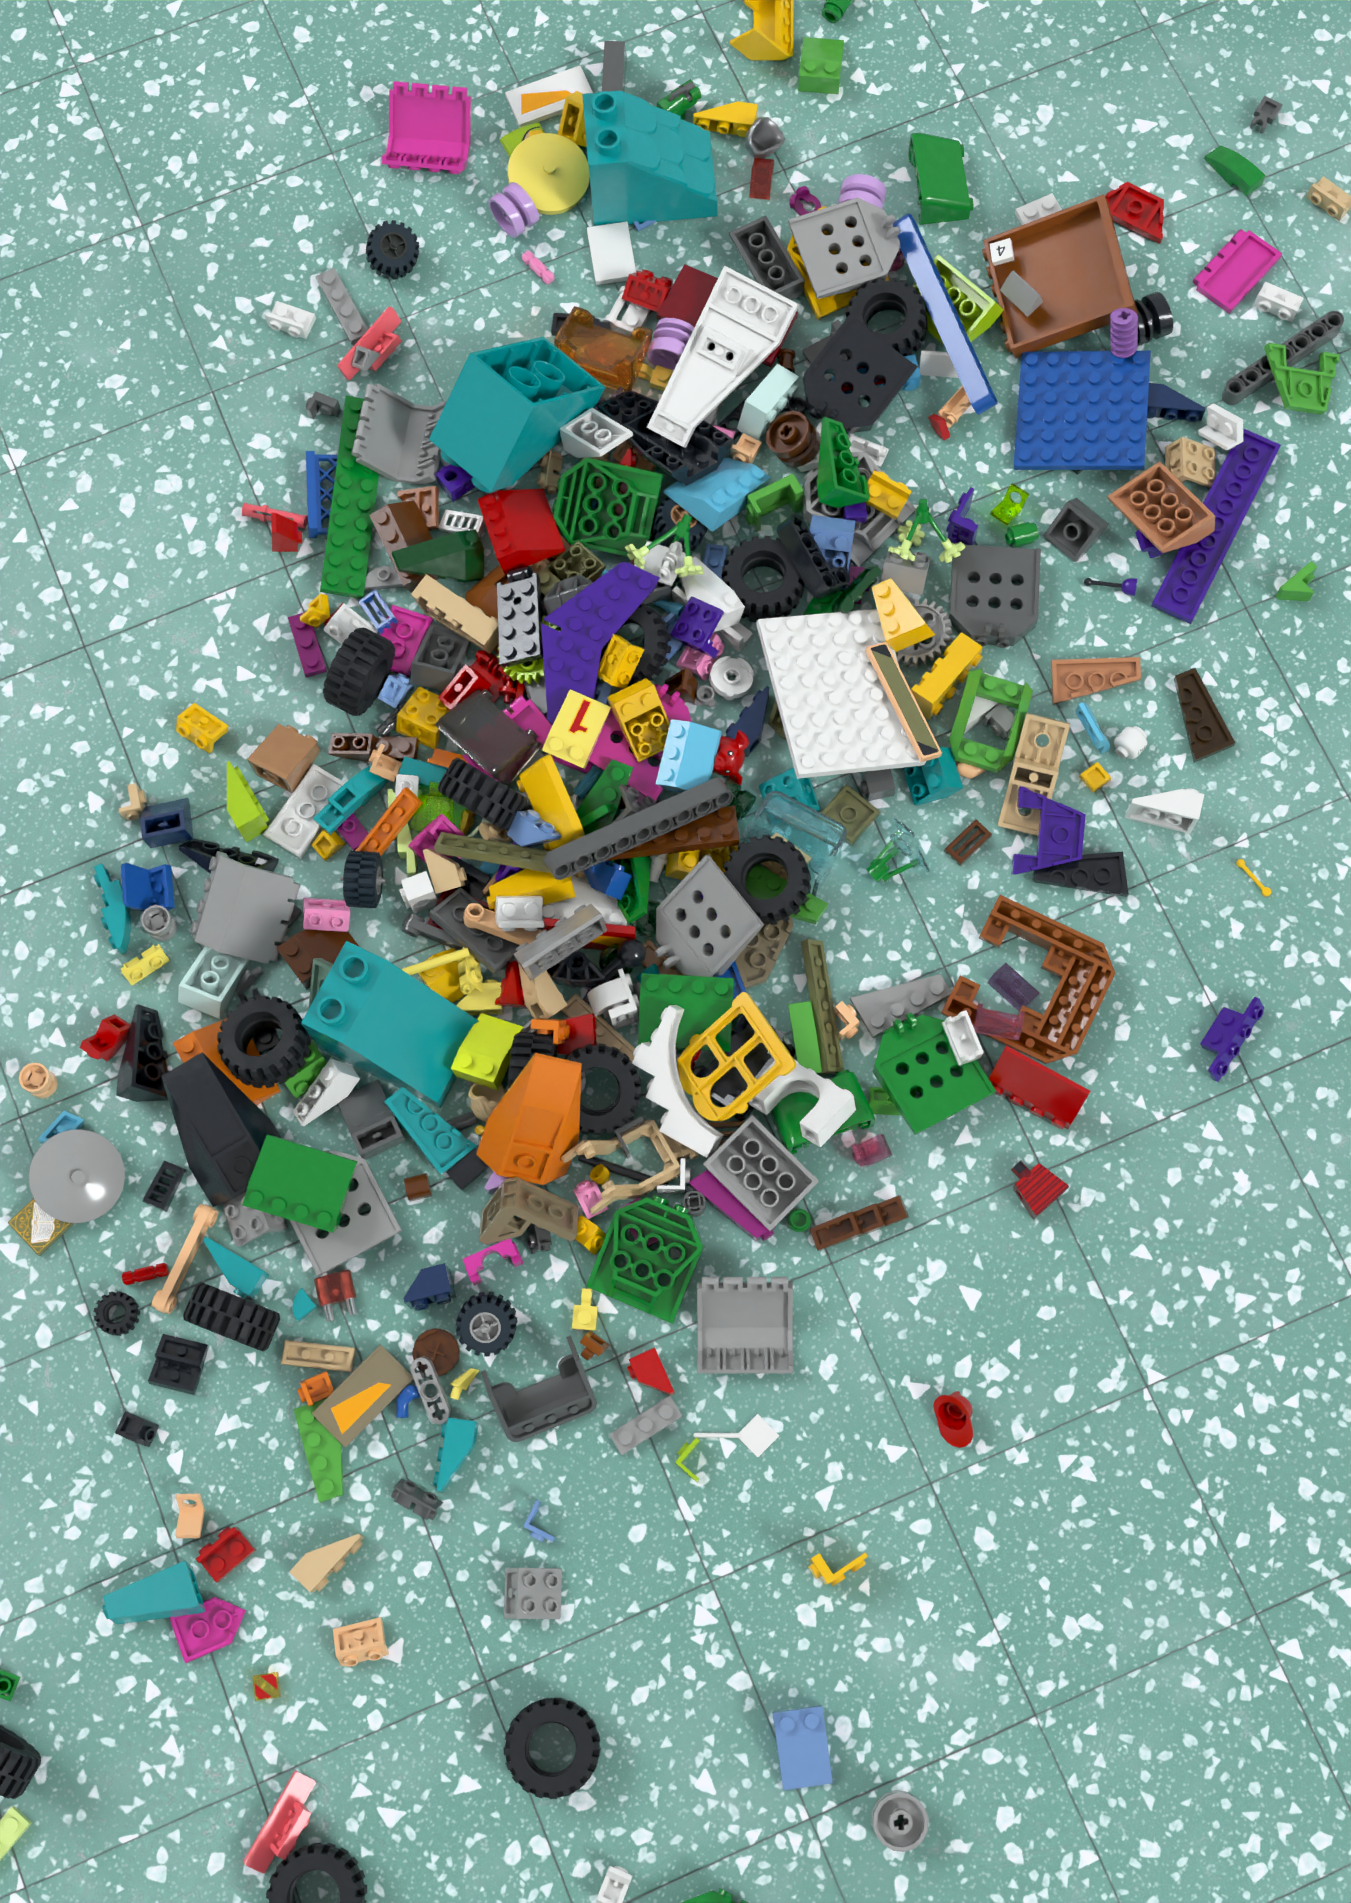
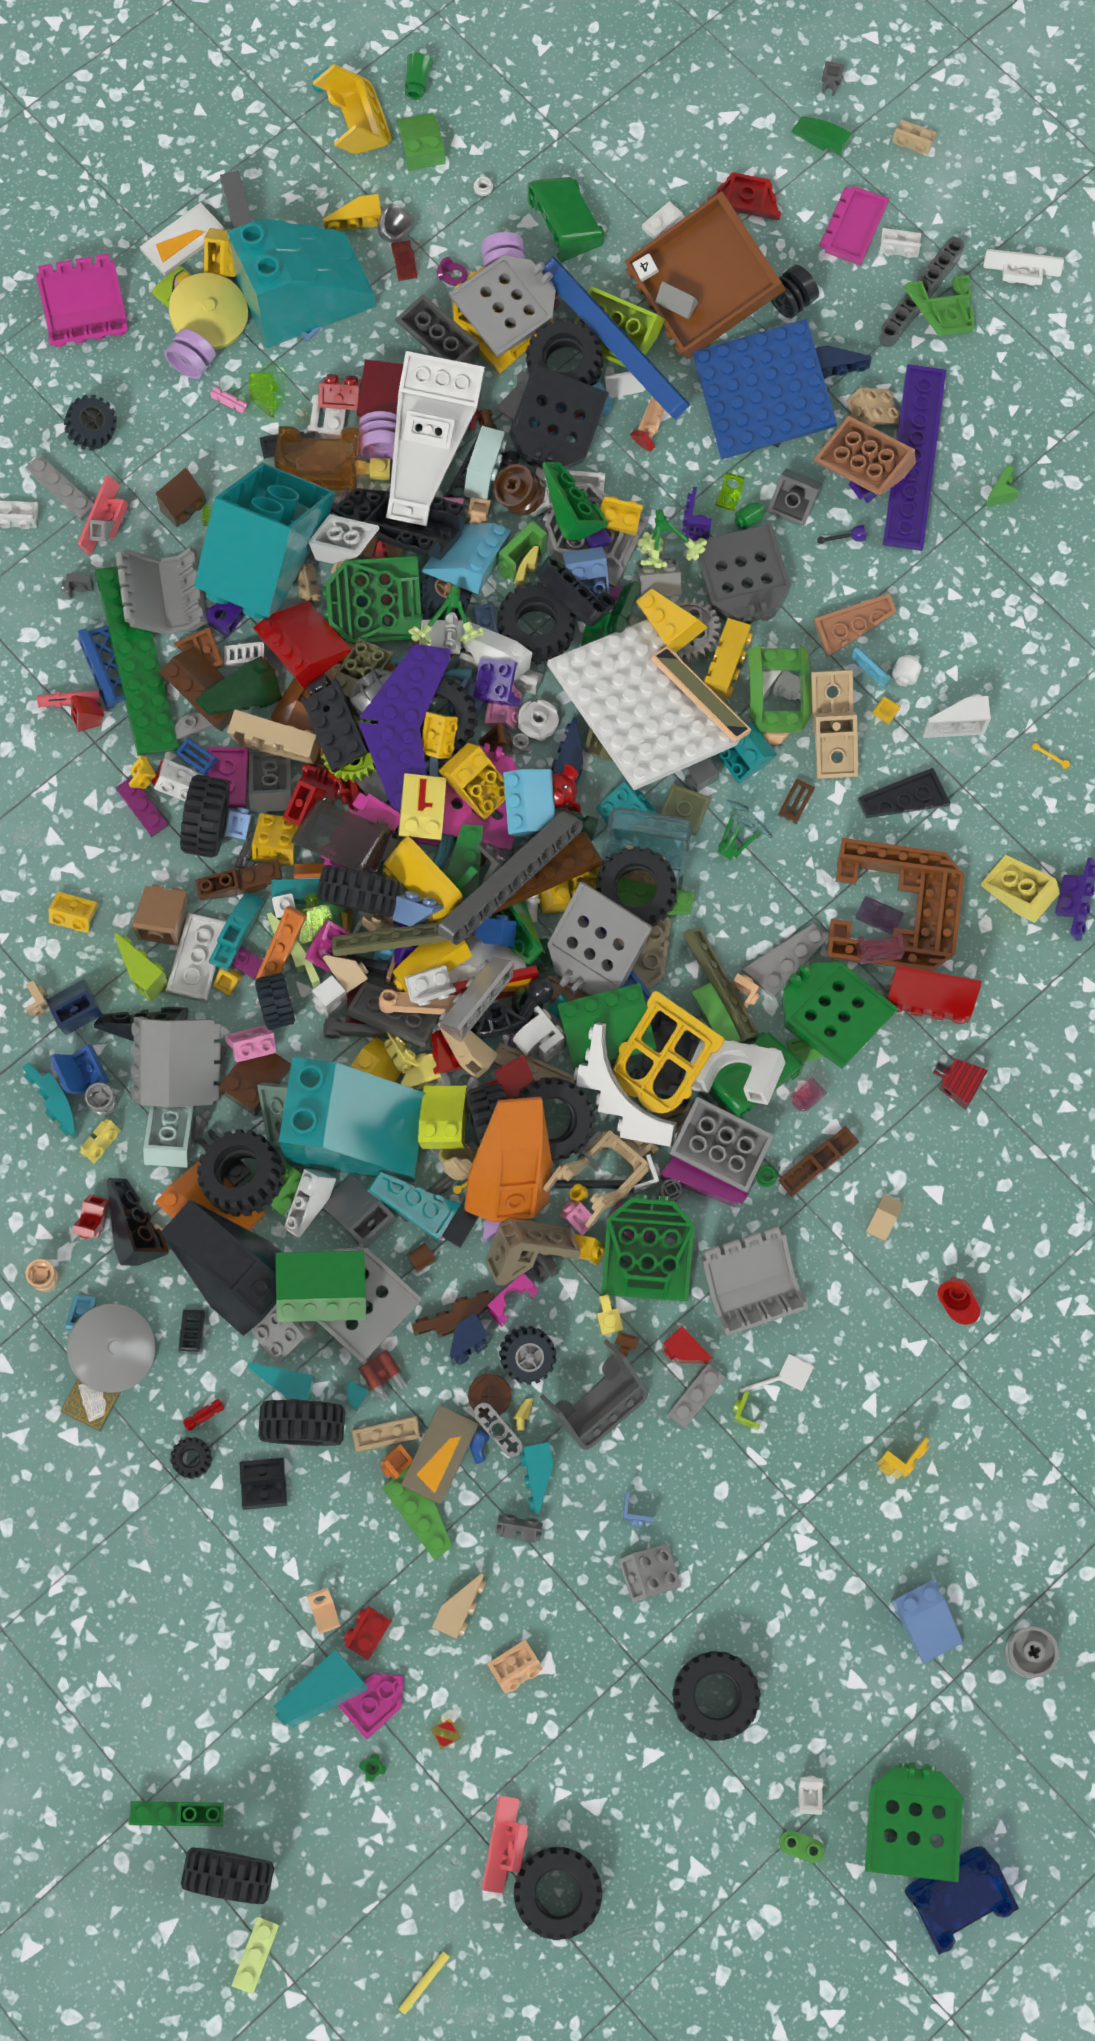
camera: 25 degrees left, 0 degrees up
black bracket [115,1411,159,1447] -> none
light nougat piece [151,1204,219,1314] -> none
light nougat bracket [369,744,402,782] -> none
light yellow bar [402,947,470,975] -> none
orange bracket [531,1018,570,1044] -> none
white tile [587,222,636,285] -> none
green plate [657,79,701,120] -> none
white hinge [942,1010,984,1066] -> none
dark purple wing [1011,786,1086,875] -> none
medium lavender piece [1110,308,1138,358] -> none
dark brown wing [1174,668,1235,763] -> none
white bracket [1198,403,1243,450] -> none
none -> reddish brown slope [155,468,206,527]
none -> clear neon green slope [249,372,278,418]
none -> green plate [359,1754,386,1782]
none -> reddish brown slope [412,1290,495,1338]
none -> white plate [474,177,493,196]
none -> light yellow slope [515,546,539,588]
none -> tan slope [866,1194,903,1242]
none -> light yellow slope [981,855,1060,923]

